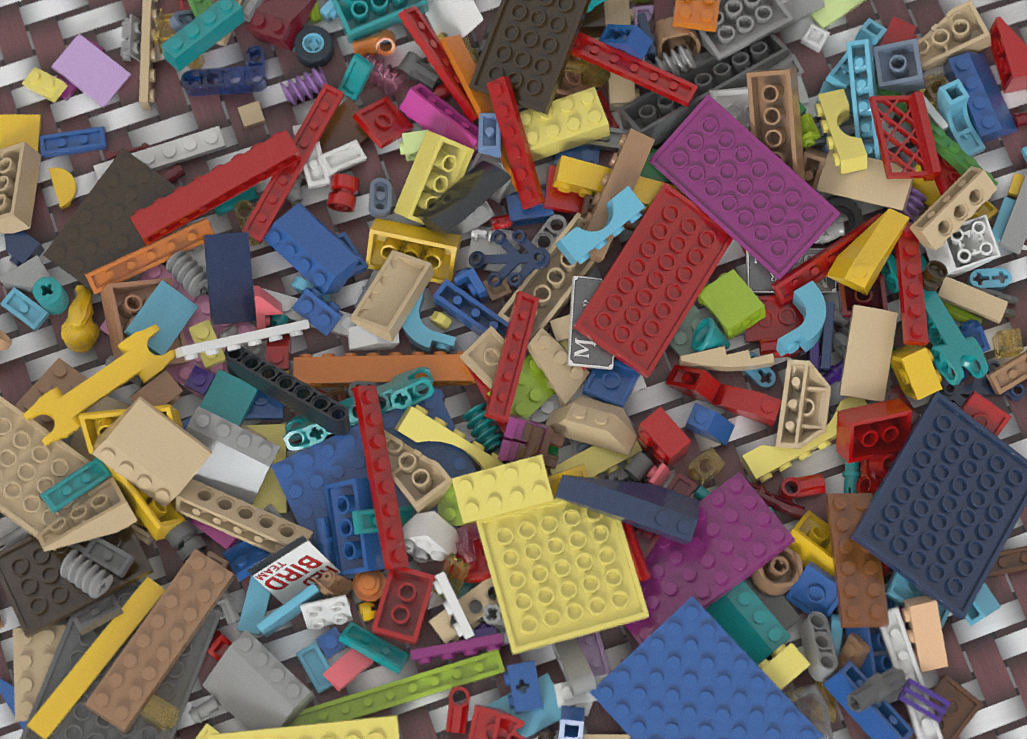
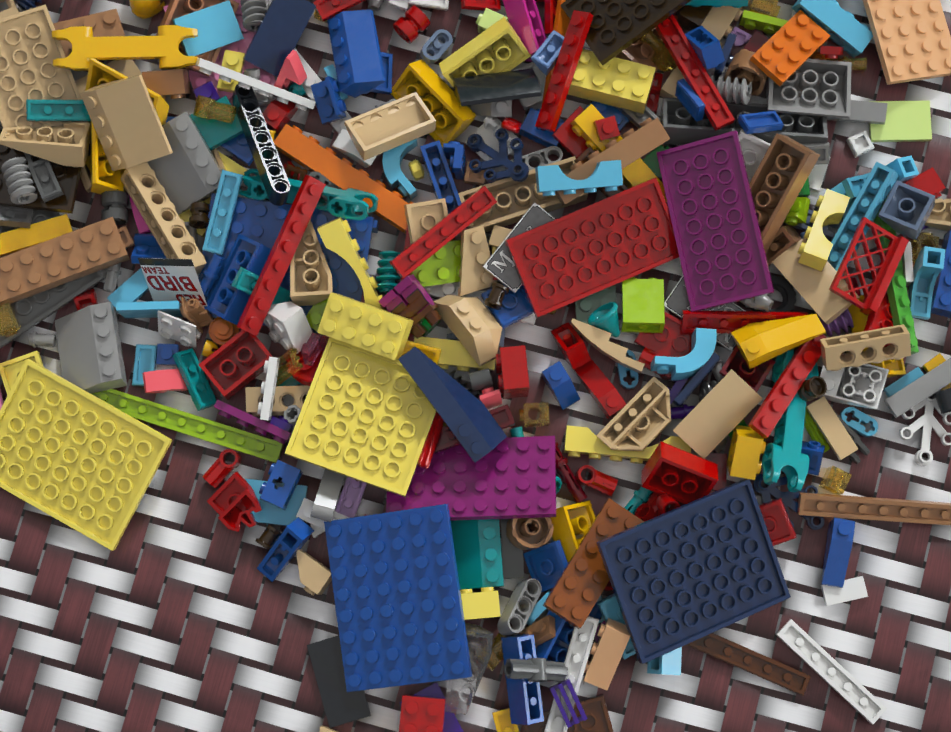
camera: 35 degrees right, 5 degrees up
none -> dark brown wheel [189,202,210,229]
none -> clear yellow piece [193,95,237,124]
none -> medium azure tile [202,170,244,255]
none -> dark brown bush [484,283,509,310]
none -> red plate [594,115,620,142]
none -> blue tile [675,78,705,121]
none -> blue tile [738,111,784,134]

